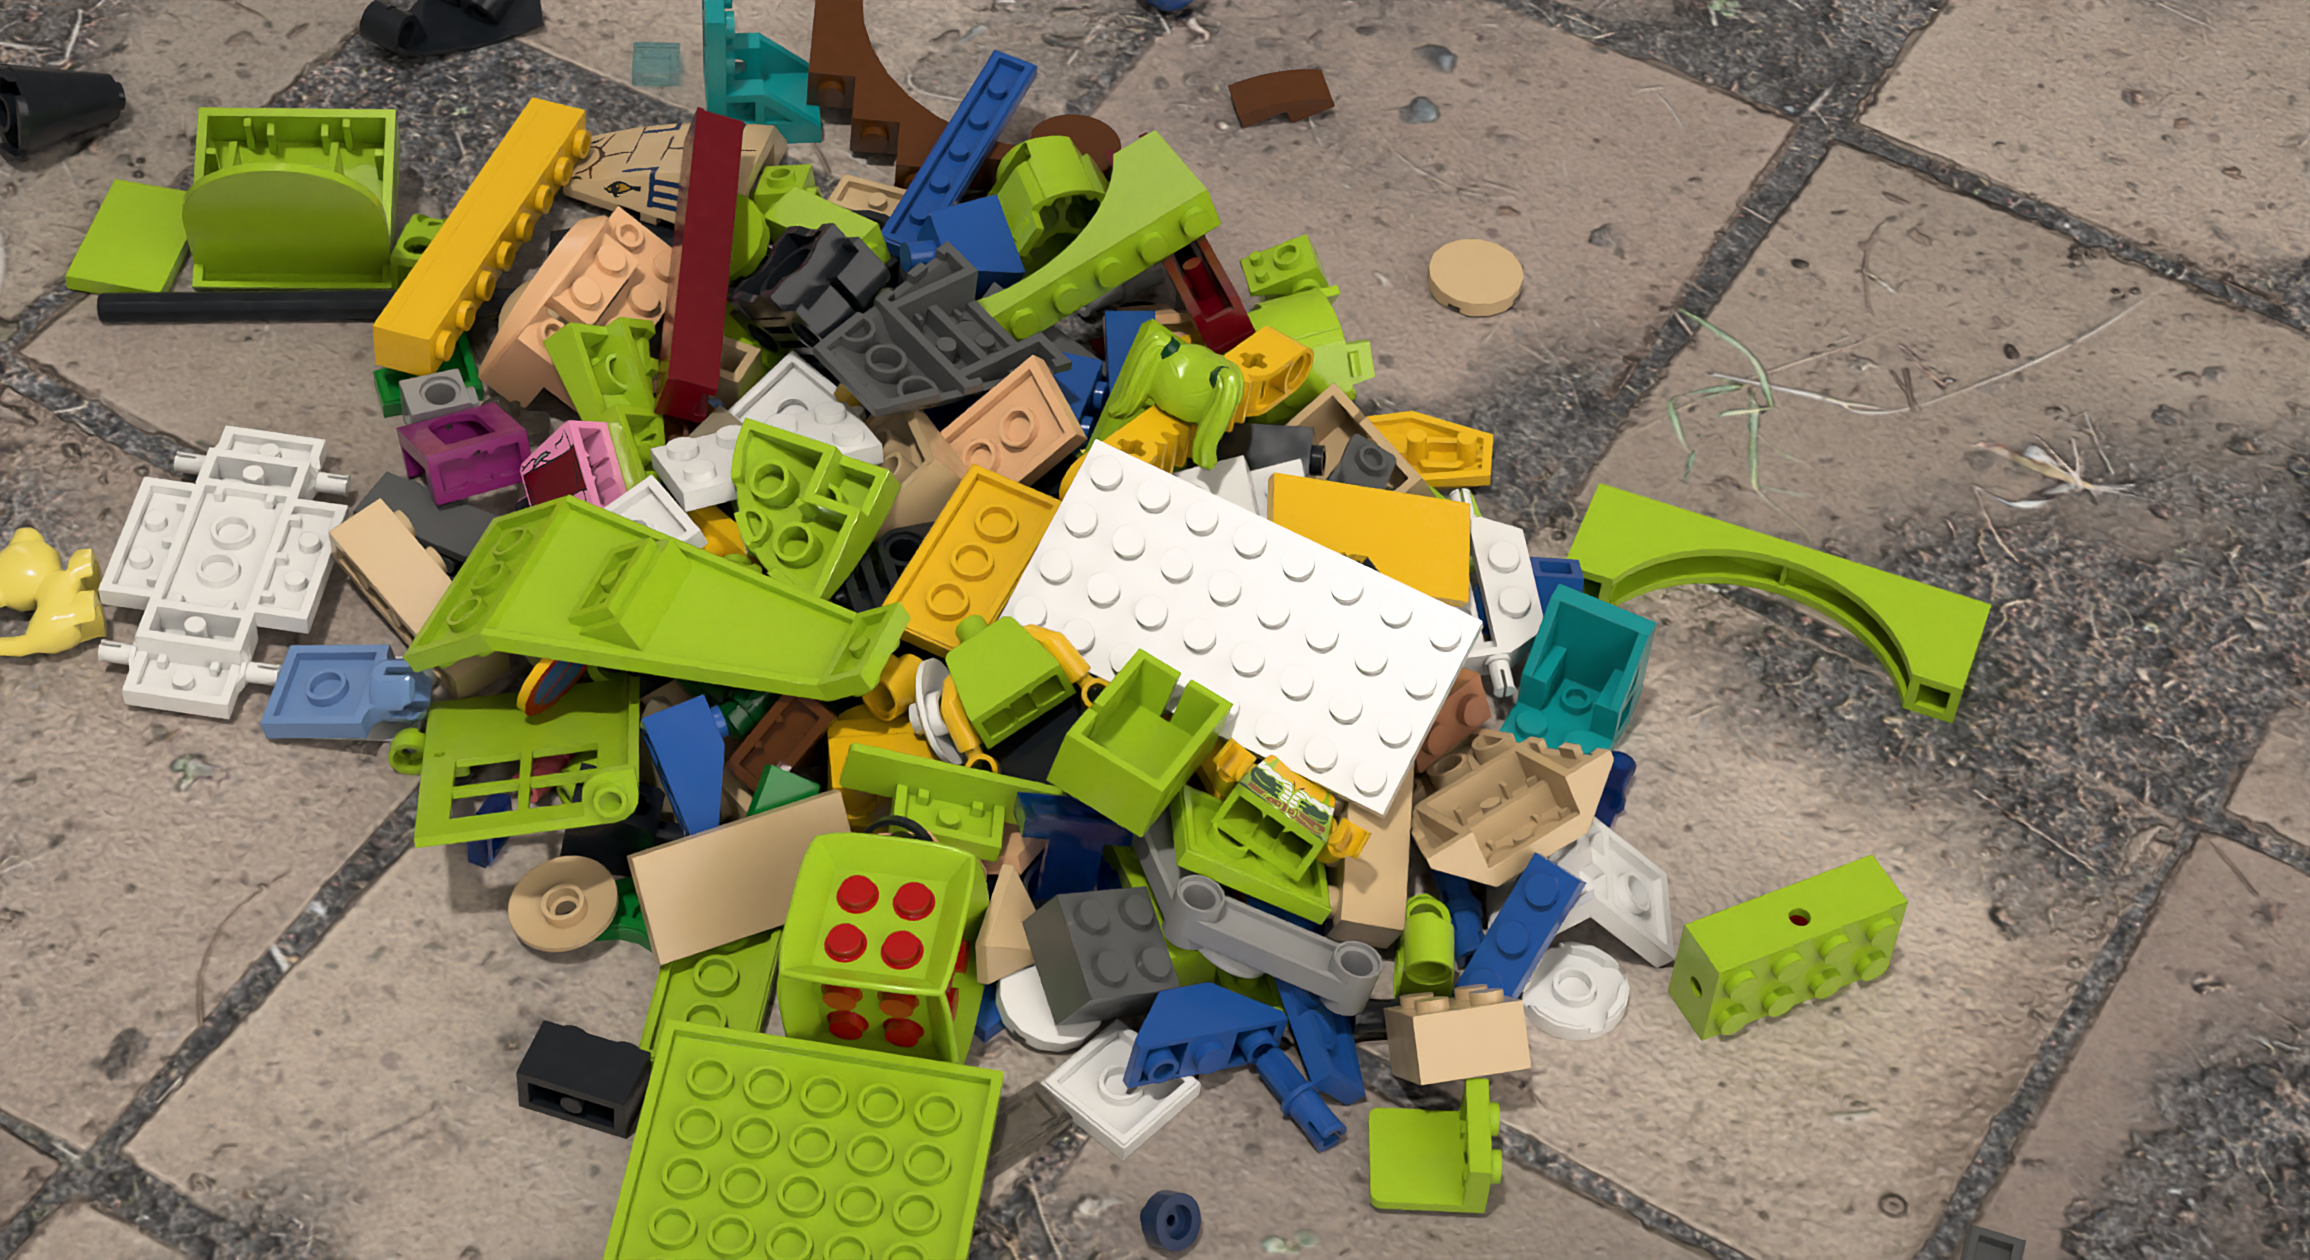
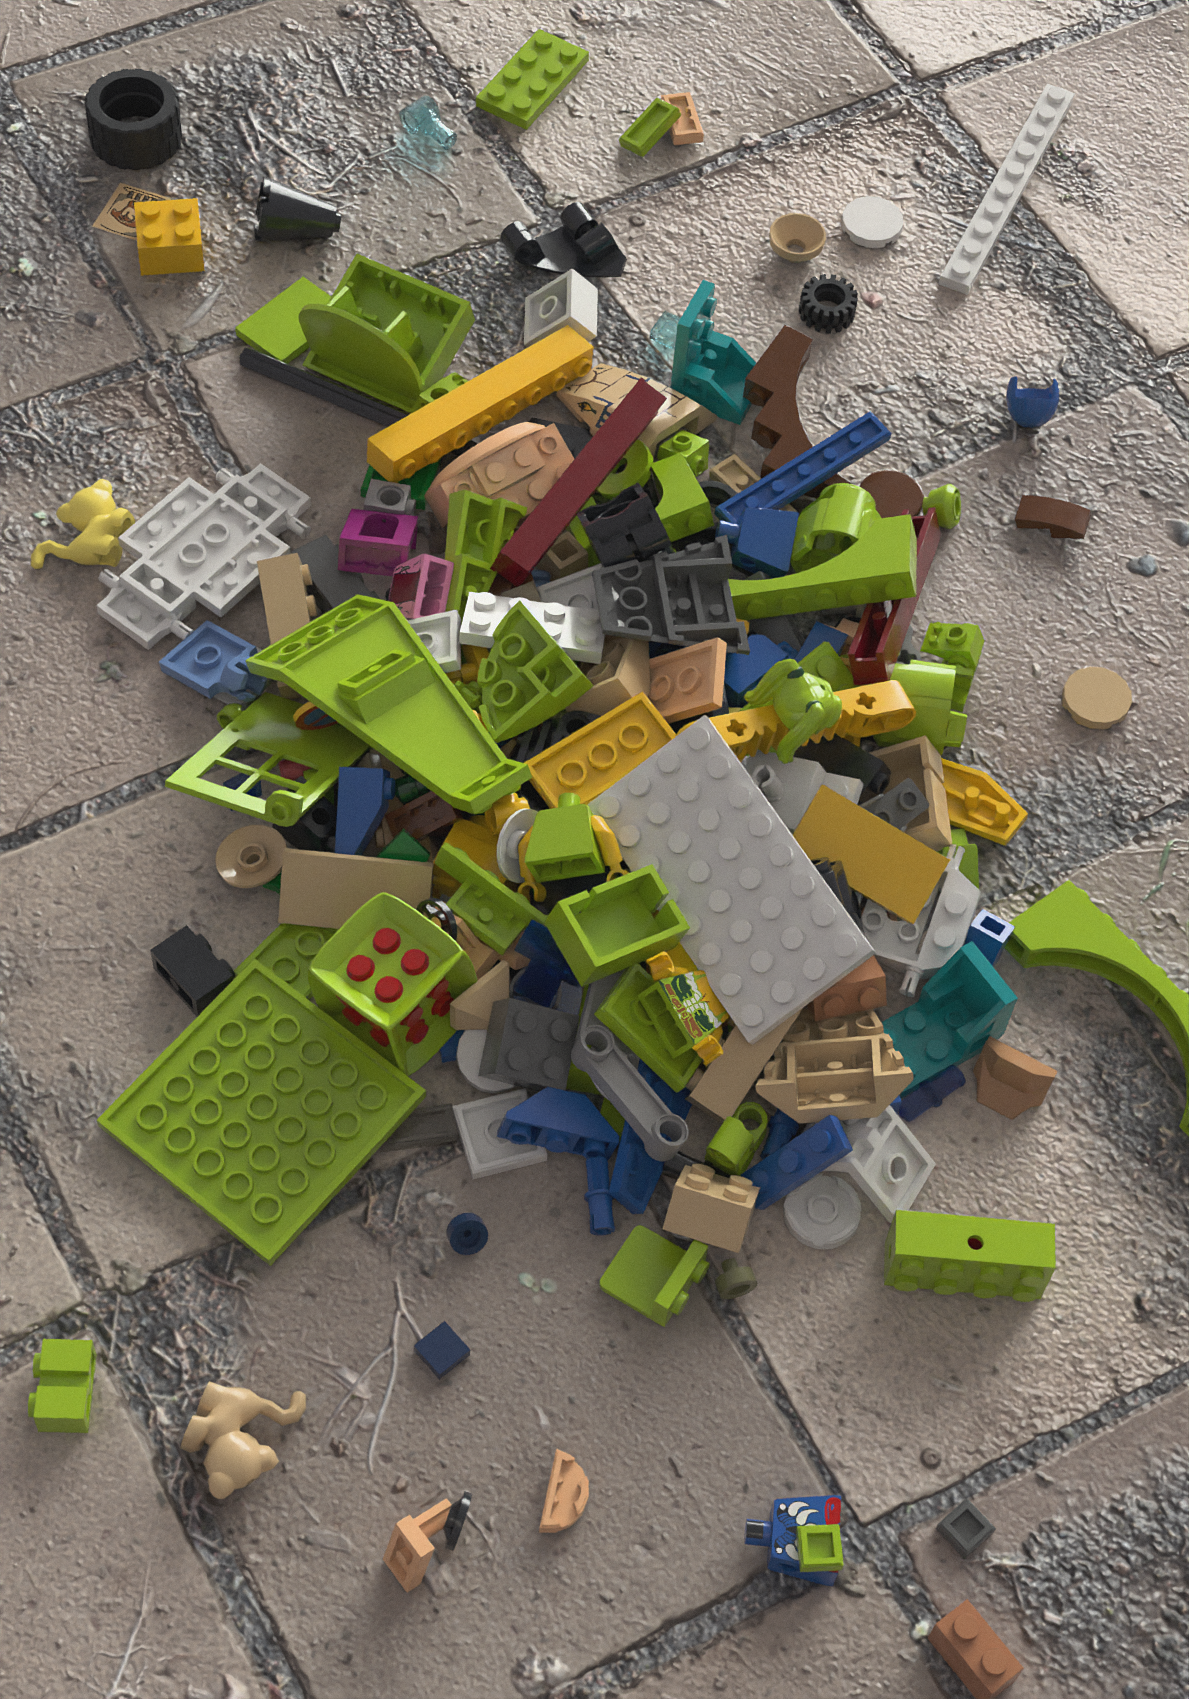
camera: 30 degrees right, 10 degrees up
none -> white slope [524,269,598,348]
none -> olive tile [715,1258,758,1299]
none -> lime cone [922,484,961,529]
none -> medium nougat slope [973,1037,1058,1120]

